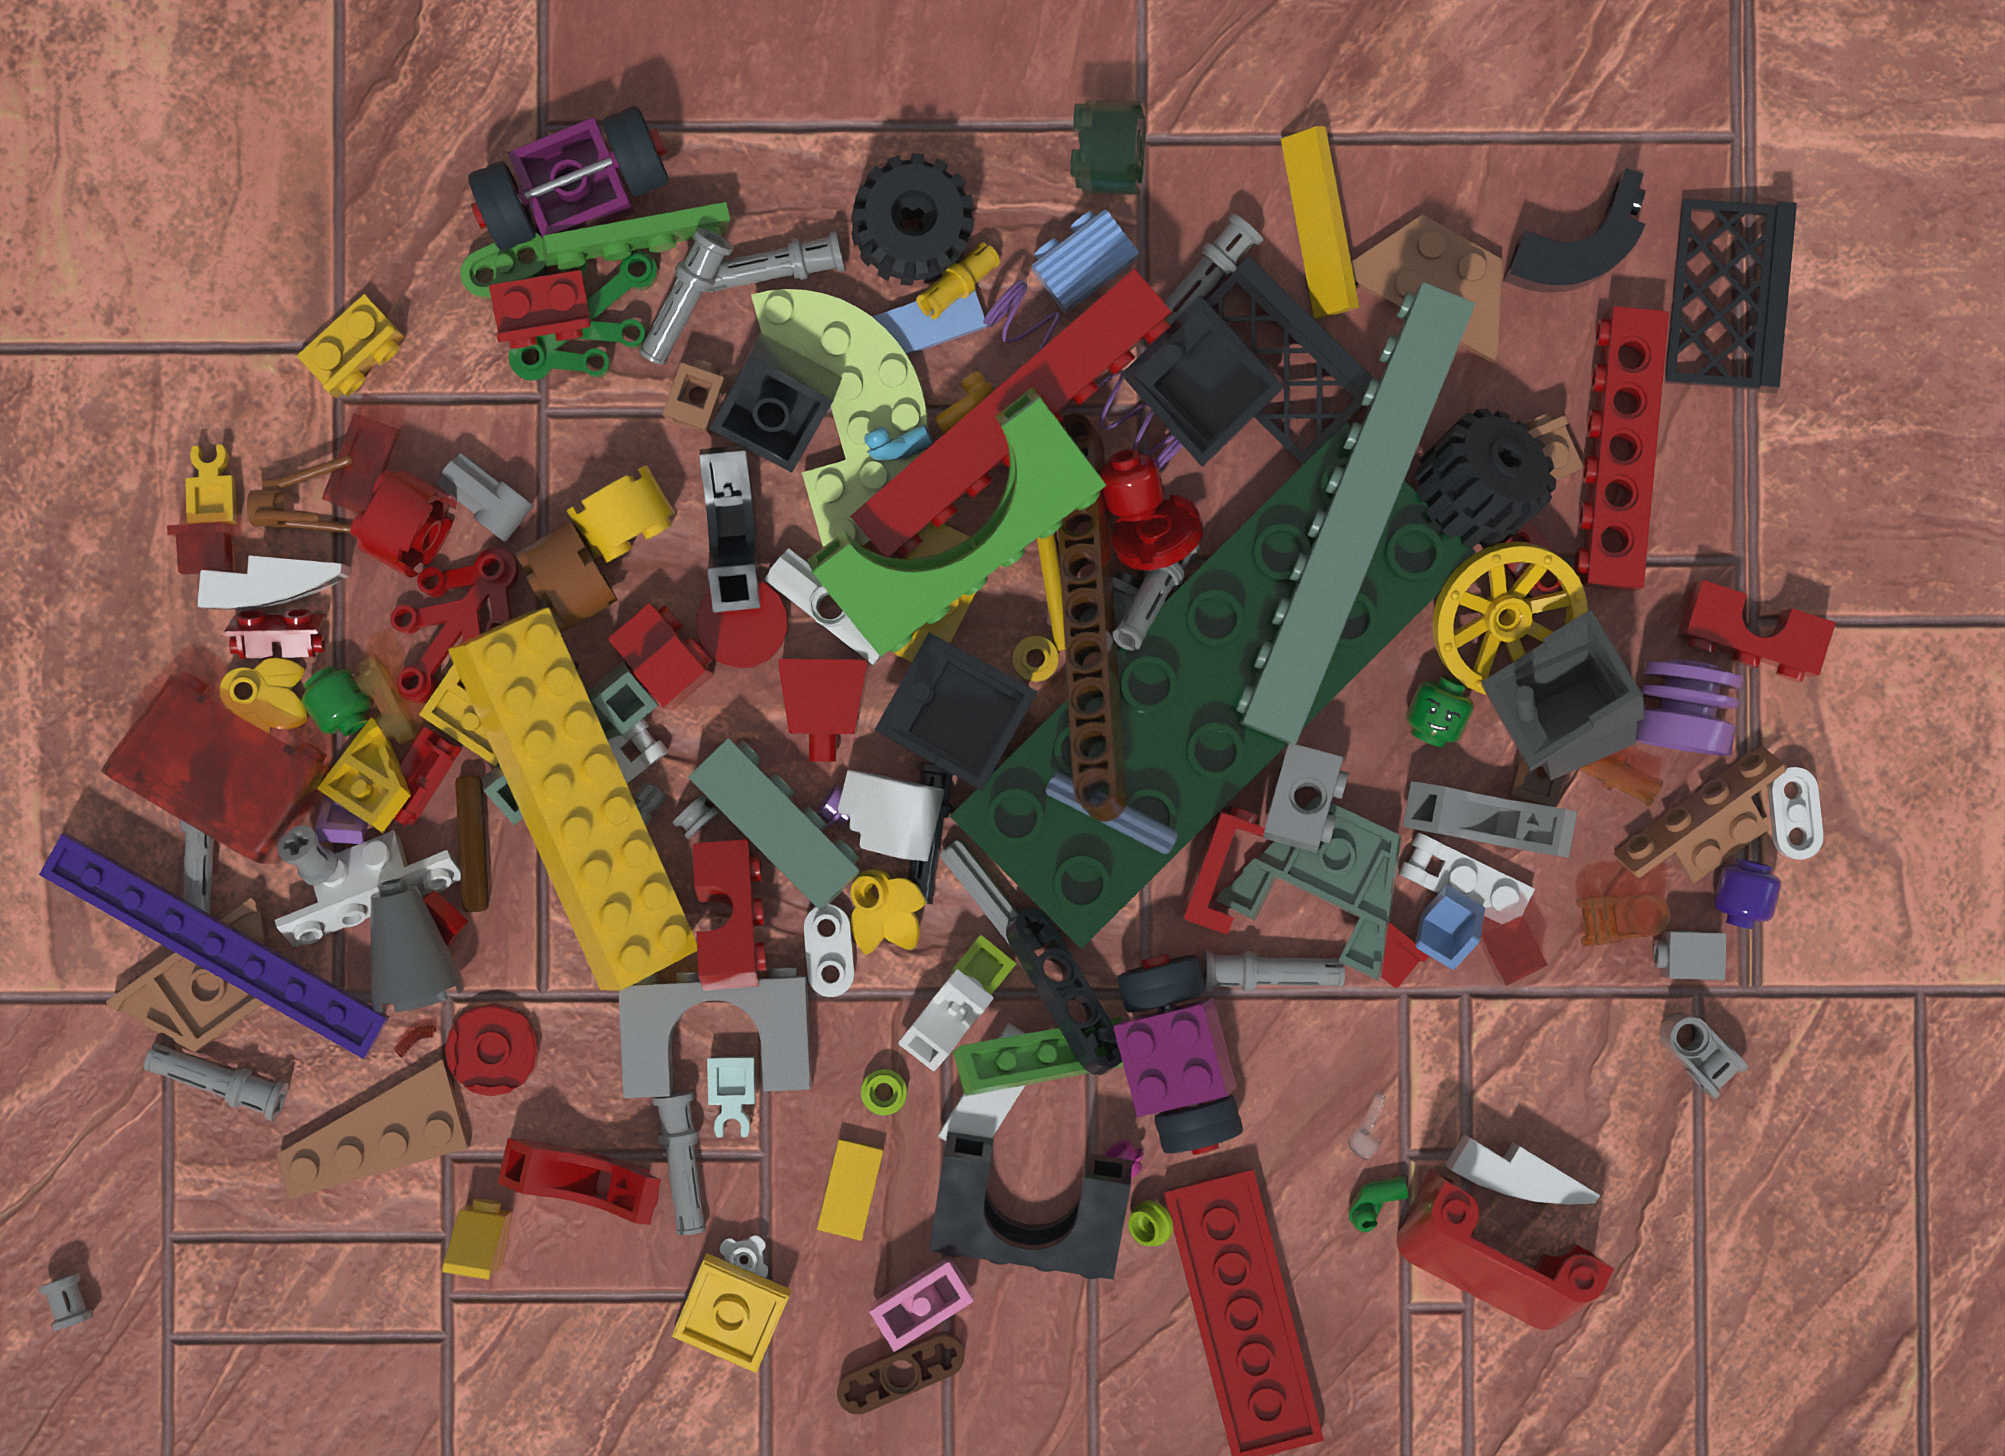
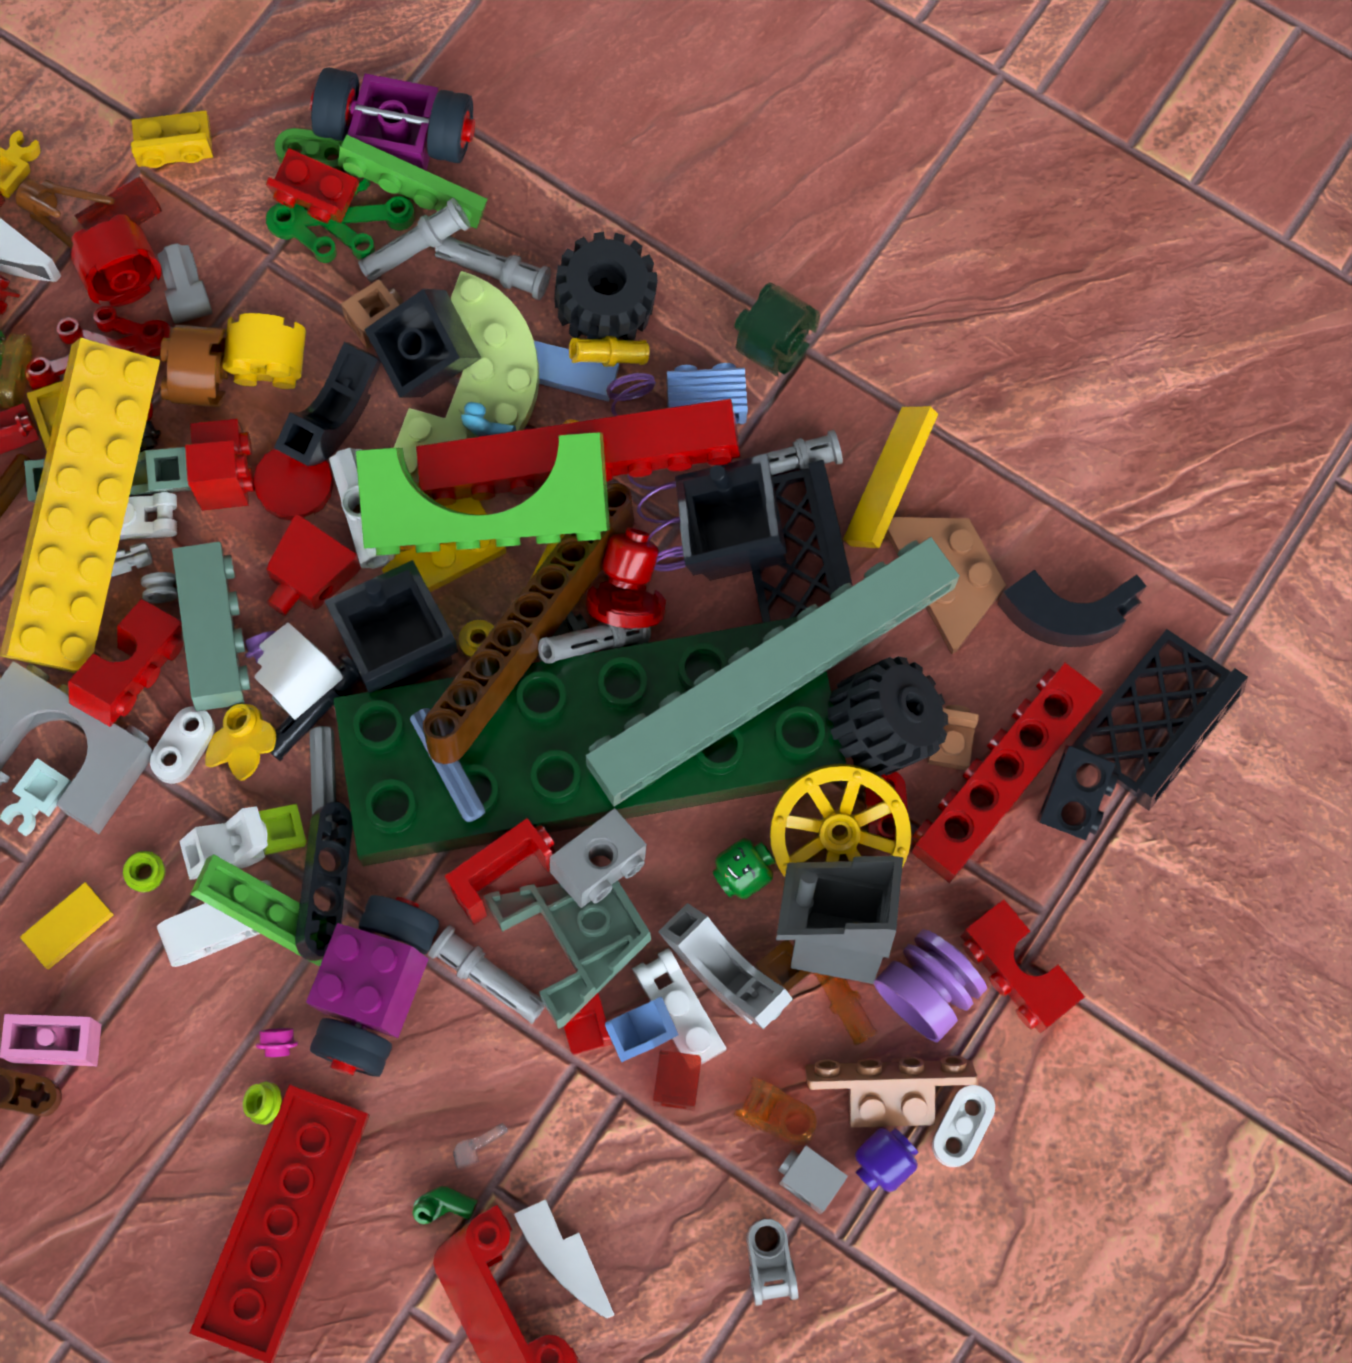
camera: 30 degrees right, 15 degrees down
black arch [929,1131,1132,1280] -> none
none -> black brick [1037,745,1119,840]

